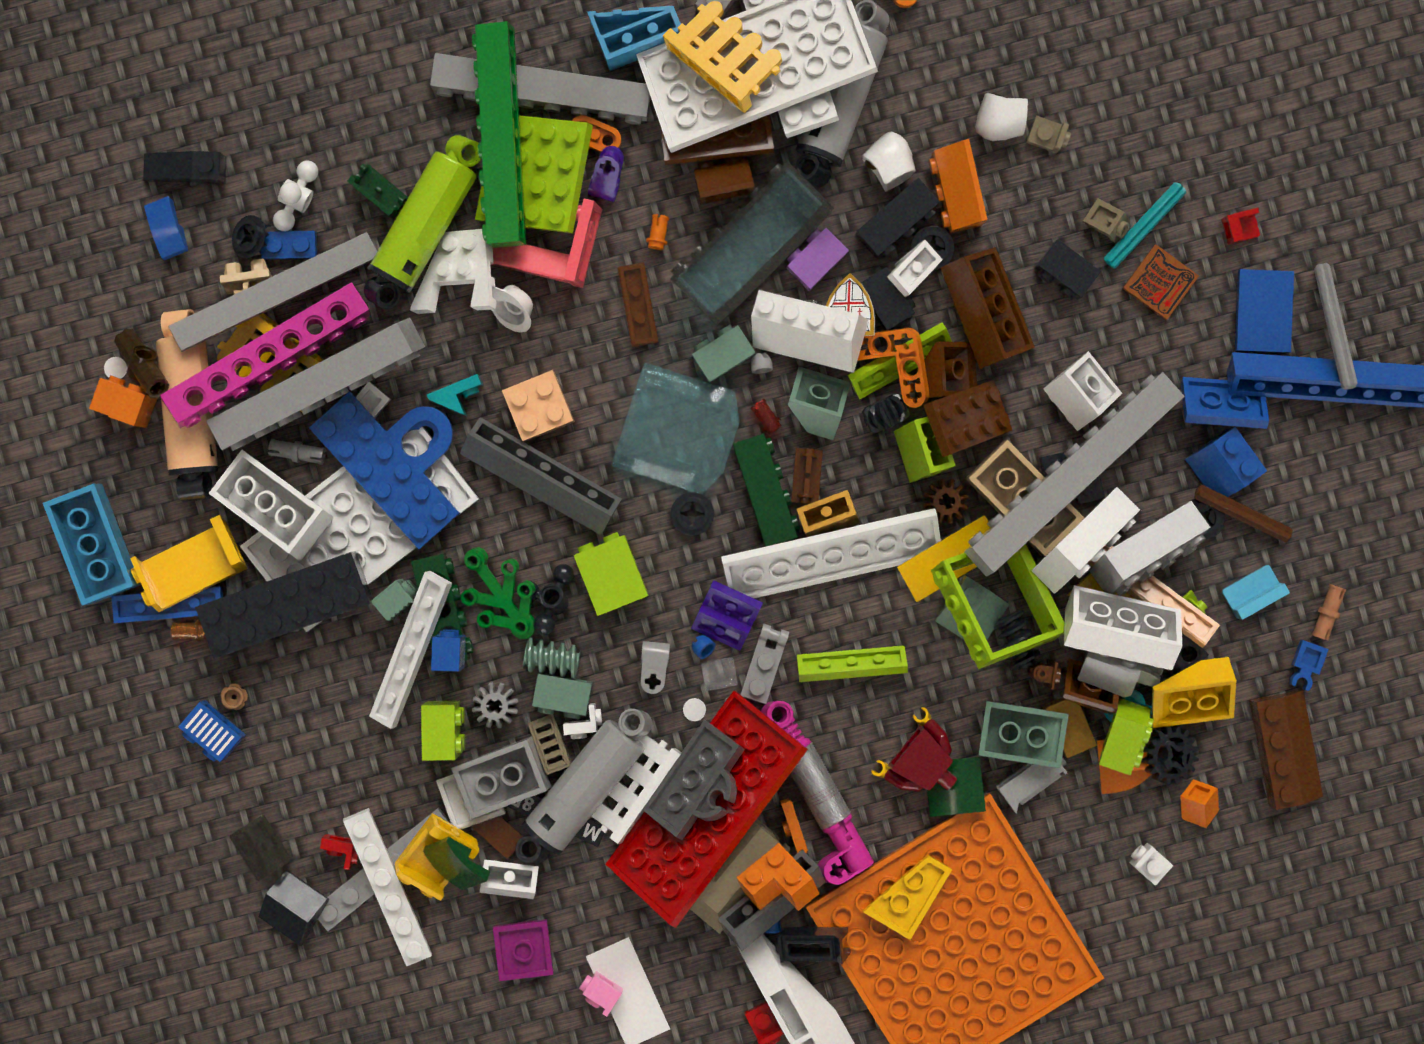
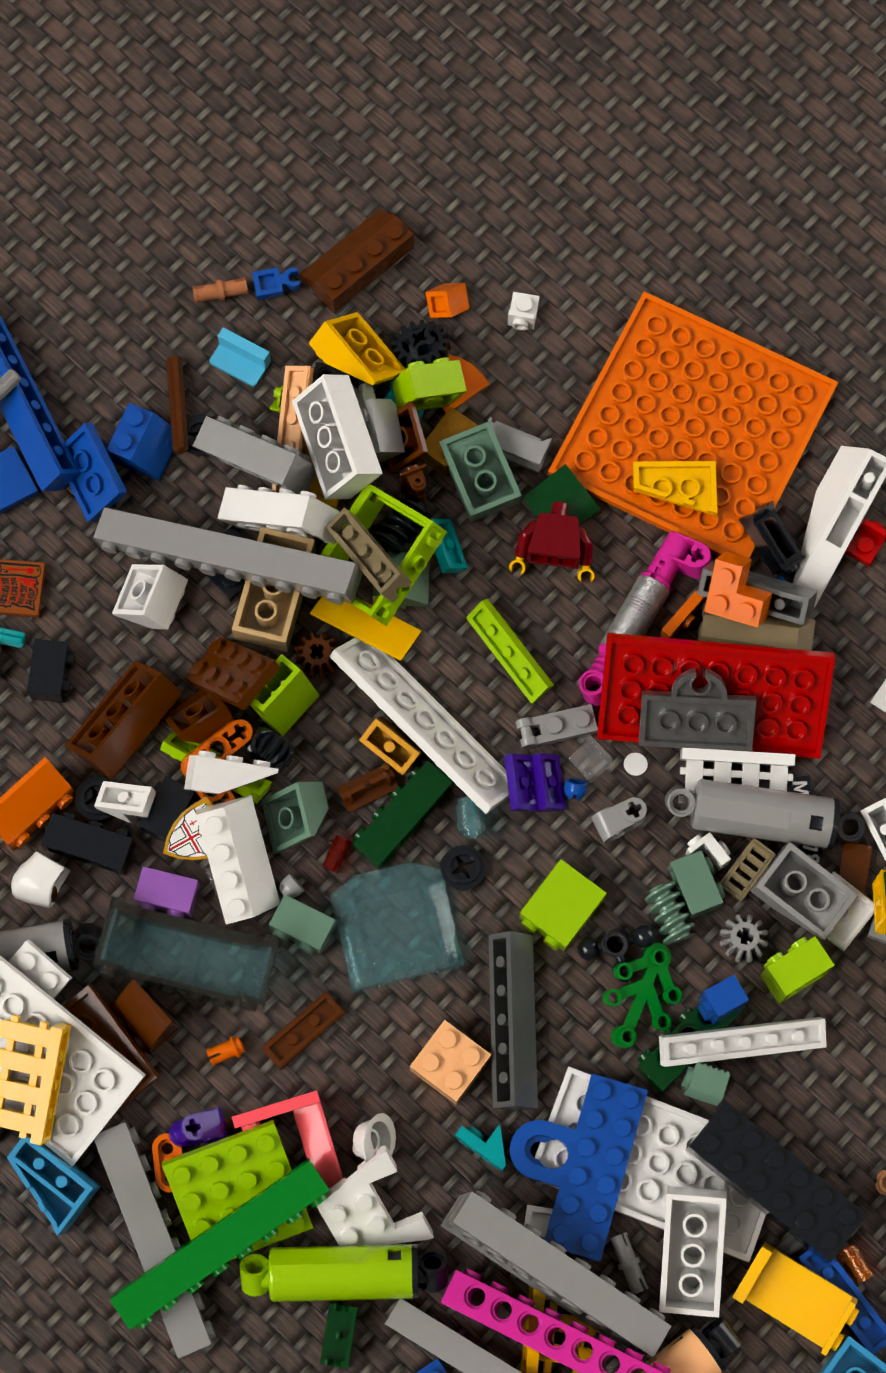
camera: 120 degrees left, 15 degrees down
none -> white slope [184,751,278,794]
none -> dark tan piece [325,507,412,602]
none -> teal plate [431,519,468,573]
none -> clear light blue brick [455,796,486,839]

